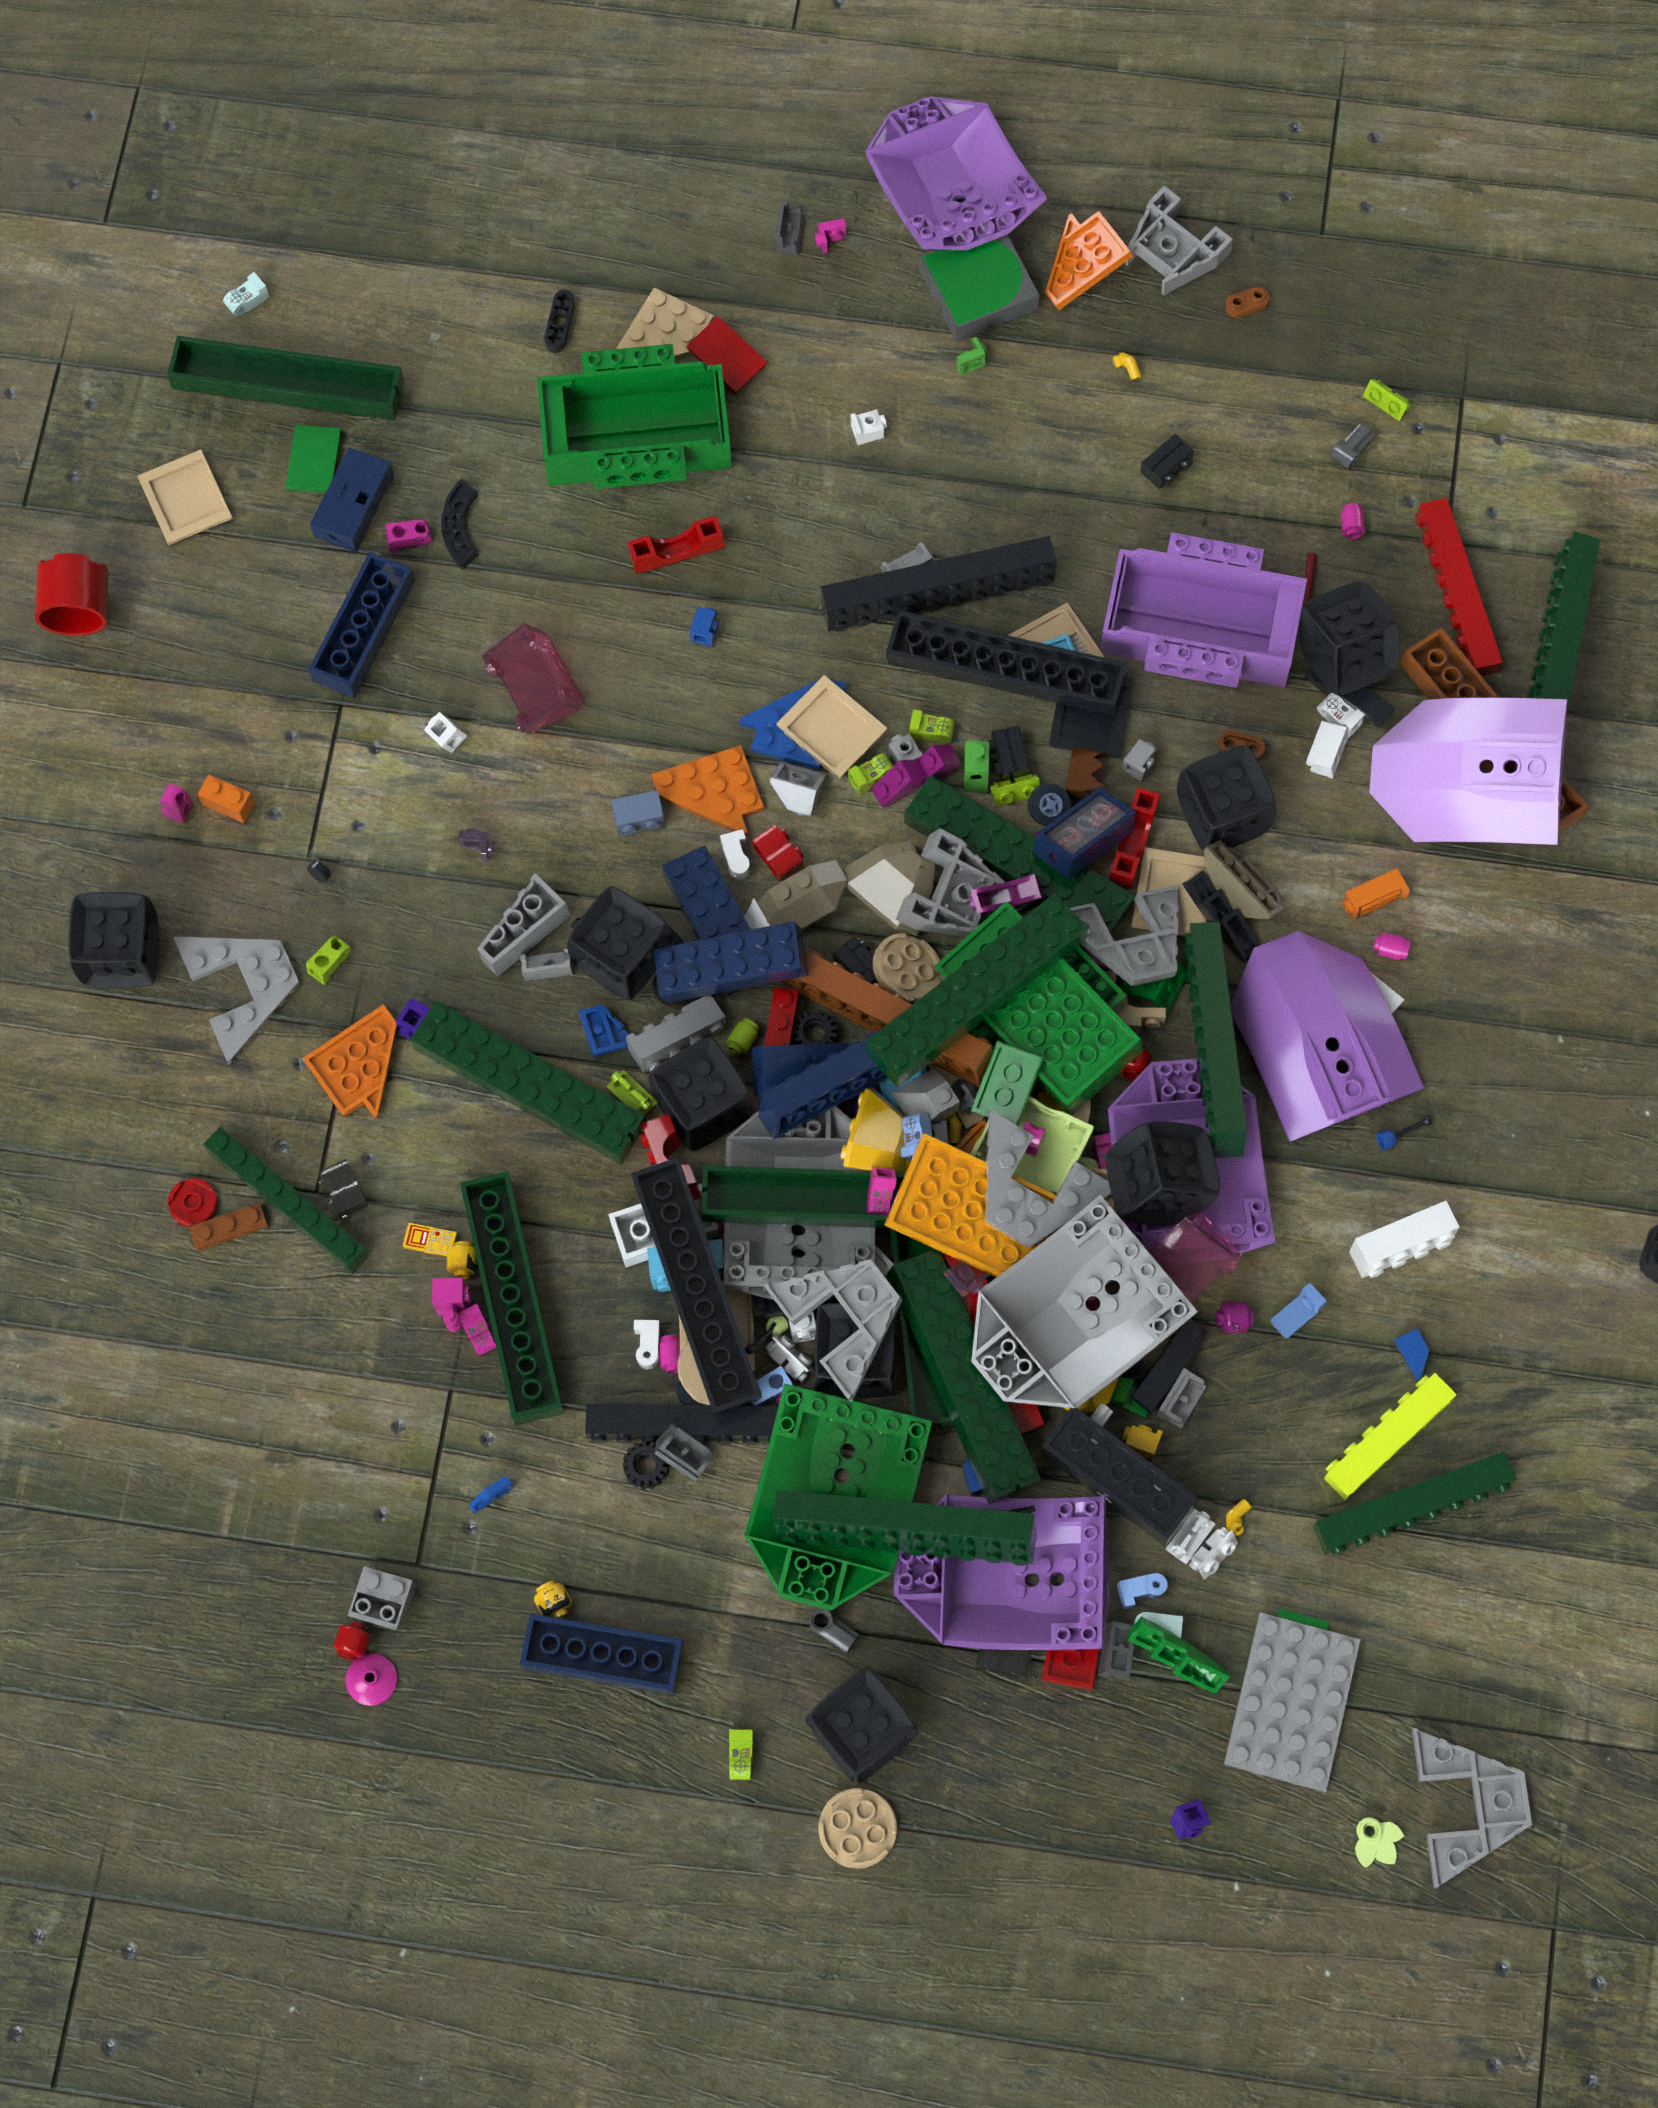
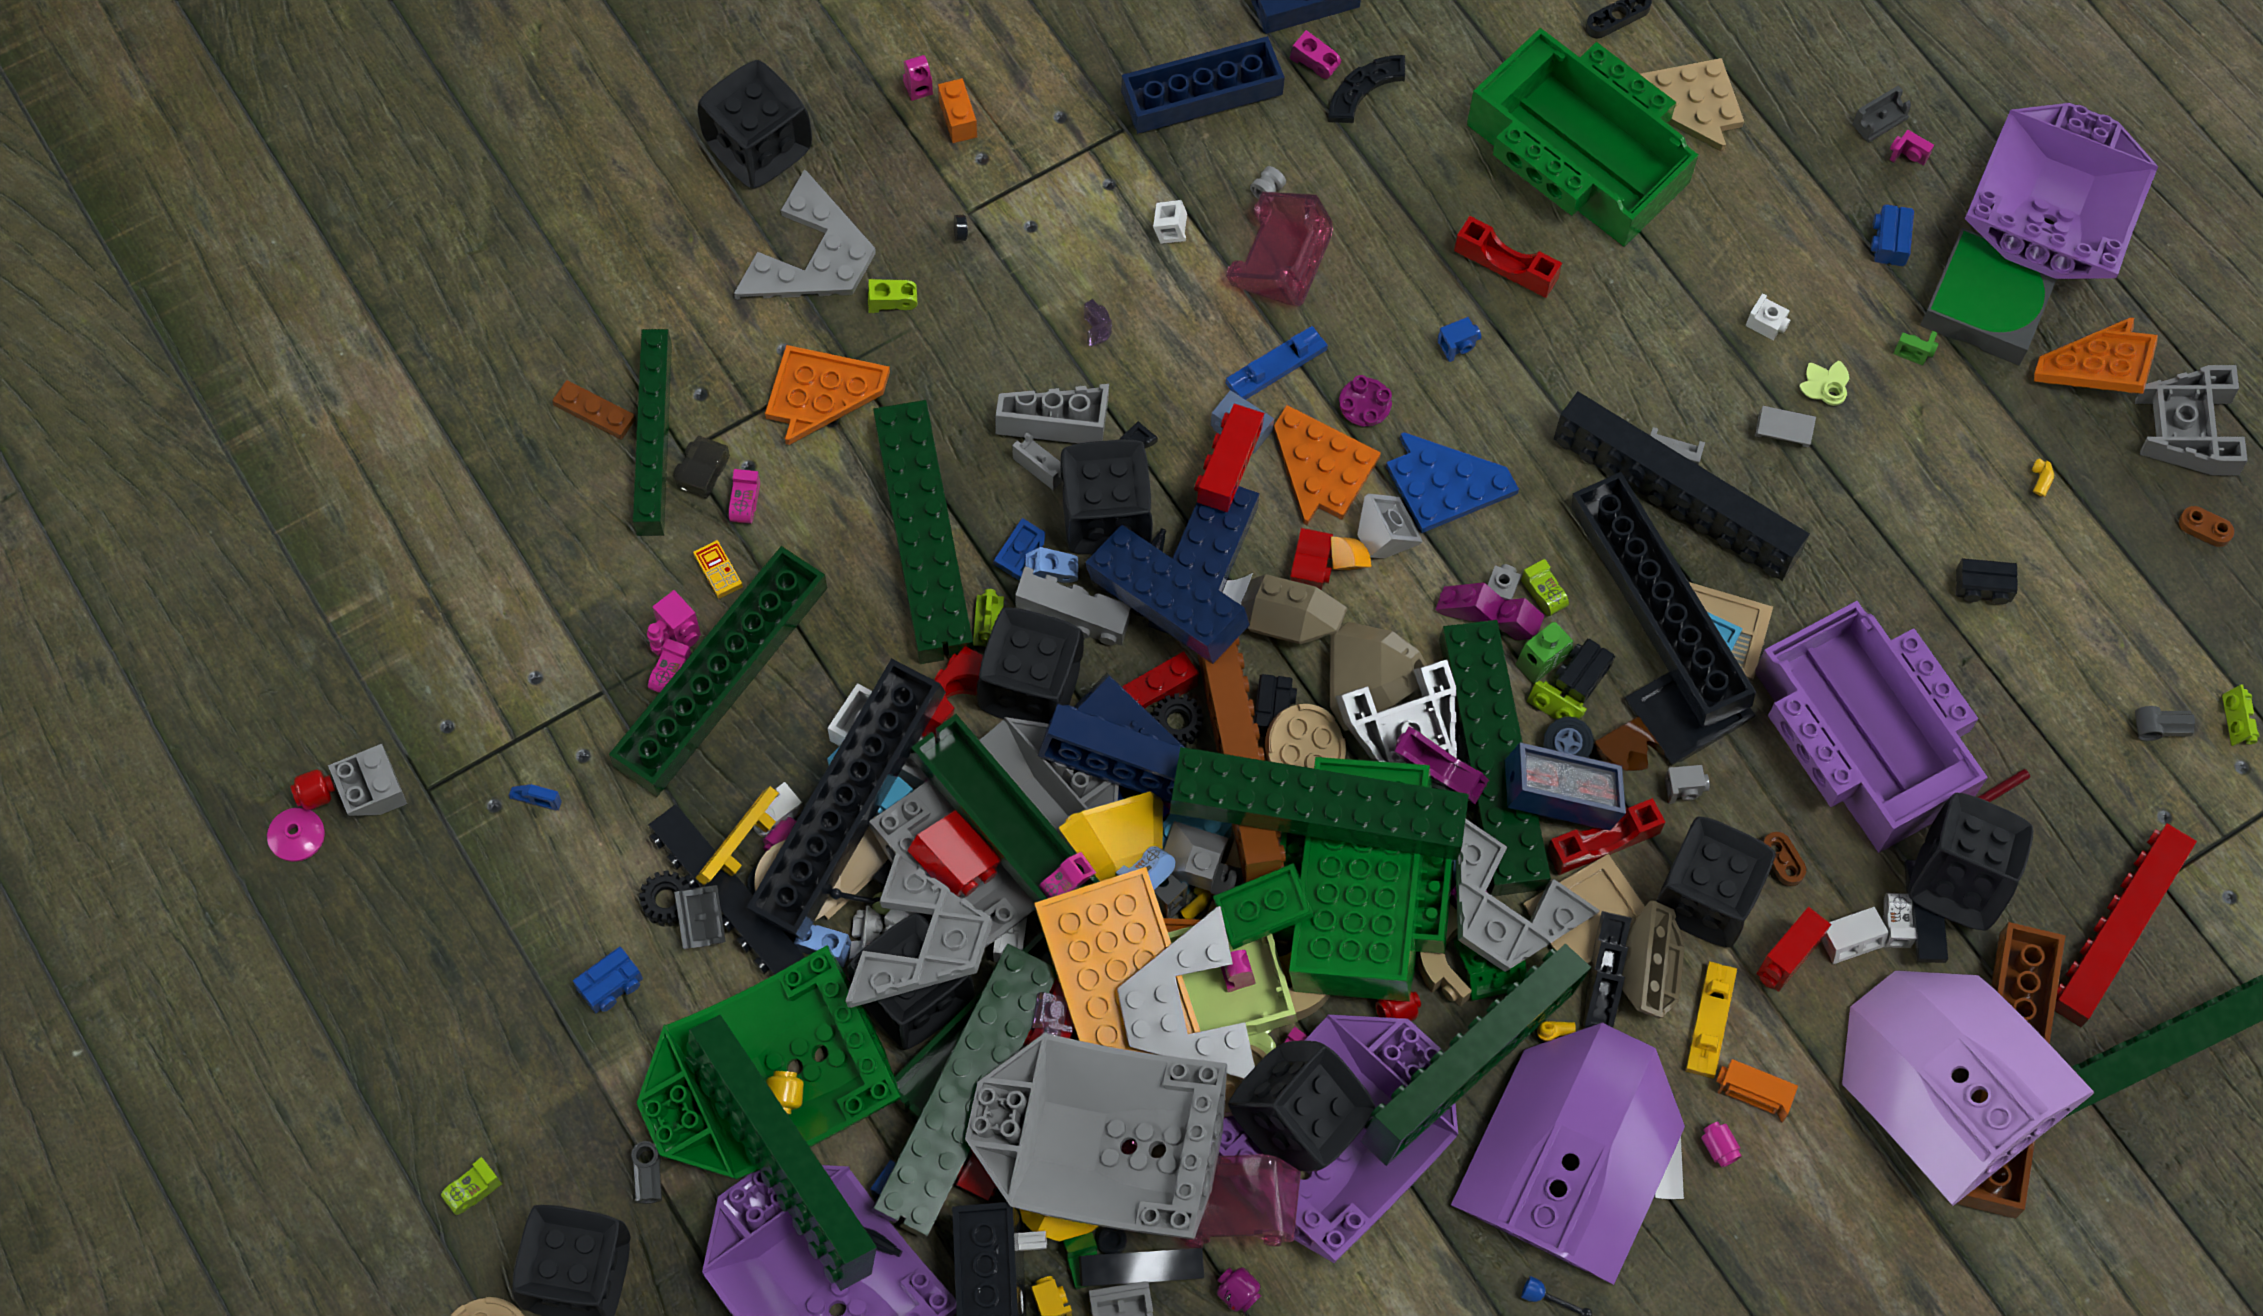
camera: 45 degrees right, 5 degrees down
red tile [168,1178,218,1227] -> none
dark purple brick [395,998,430,1039] -> none
yellow head [446,1241,479,1280] -> none
dark blue brick [520,1614,684,1695] -> none
yellow head [534,1580,572,1619] -> none
red tile [686,316,767,395] -> none
white leg [720,829,750,880] -> none
lime brick [726,1018,759,1056] -> none
tan piece [776,675,887,779] -> none
lime leg [848,753,893,796] -> none
dark pink brick [1340,503,1365,540] -> none
none -> blue brick [573,947,643,1013]
none -> yellow hinge [696,786,779,885]
none -> dark pink leg [729,469,760,524]
none -> yellow head [765,1071,804,1115]
none -> red brick [907,810,1002,897]
none -> light blue leg [1026,547,1078,583]
none -> black tile [1120,421,1158,448]
none -> red brick [1194,403,1265,512]
none -> blue hinge [1226,326,1328,400]
none -> light grey wheel [1250,166,1286,203]
none -> light orange brick [1331,537,1371,570]
none -> magenta dish [1339,375,1392,427]
none -> yellow arm [1537,1021,1576,1042]
none -> yellow hinge [1685,961,1737,1079]
none -> light grey hinge [1755,406,1816,447]
none -> red brick [1756,906,1832,992]
none -> yellowish green plate [1799,361,1849,406]
none -> blue brick [1871,204,1914,266]

